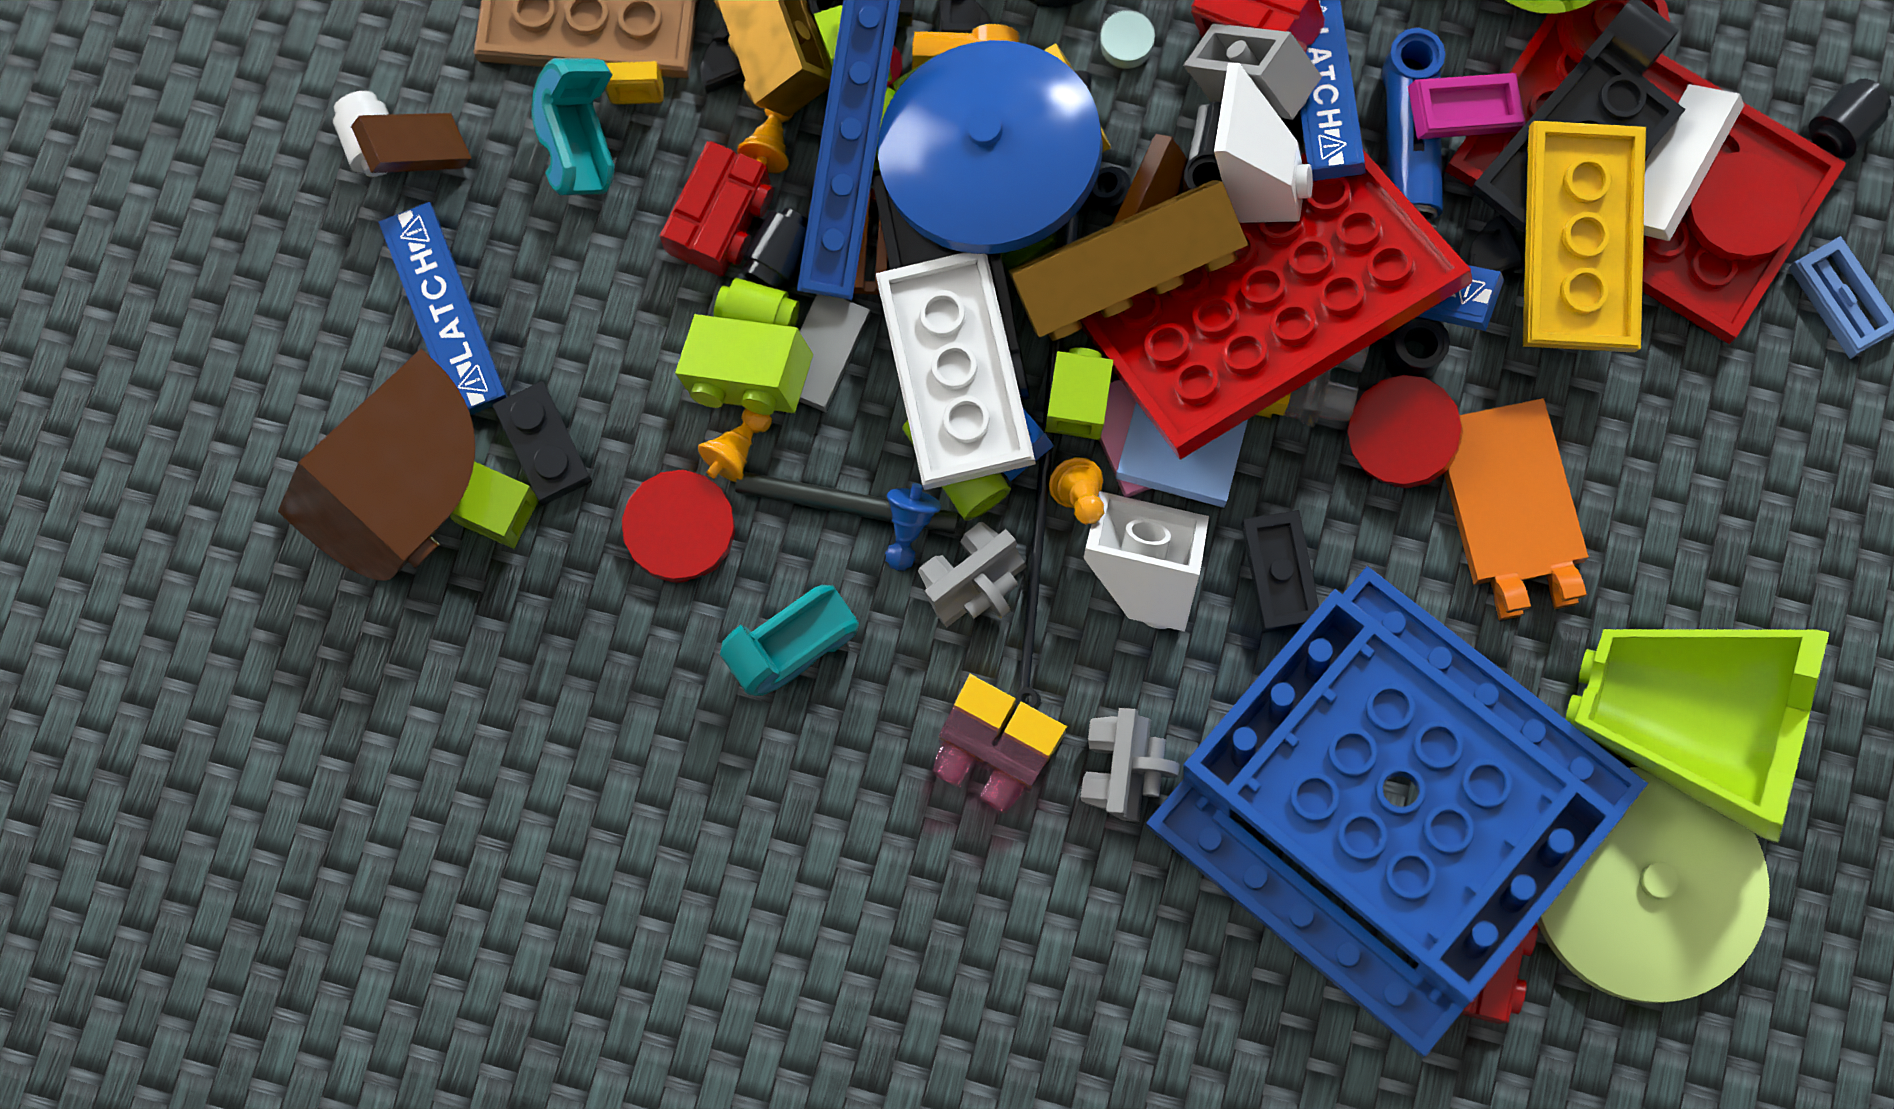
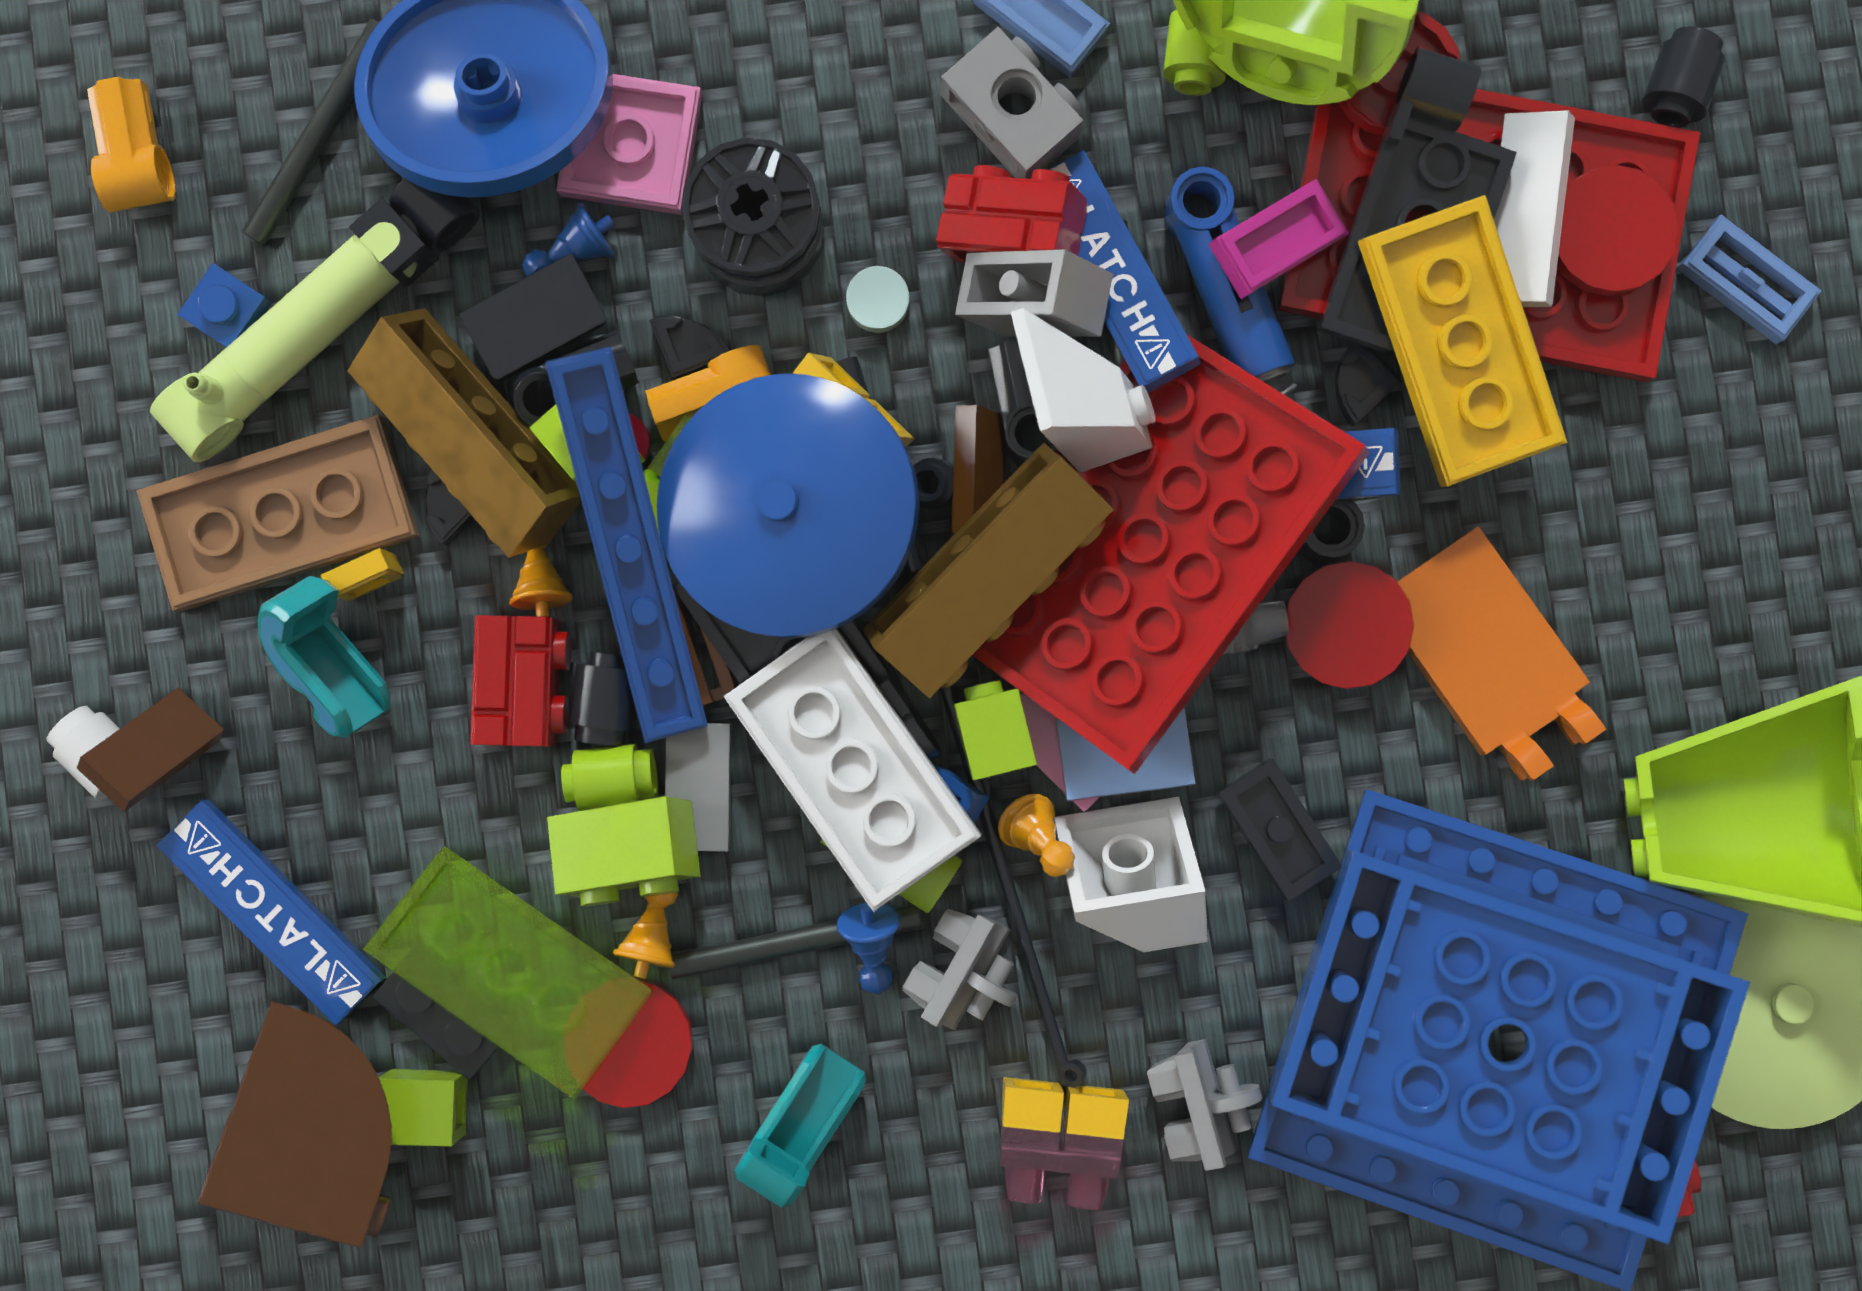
camera: 25 degrees left, 10 degrees up
none -> clear neon green tile [363,846,652,1100]

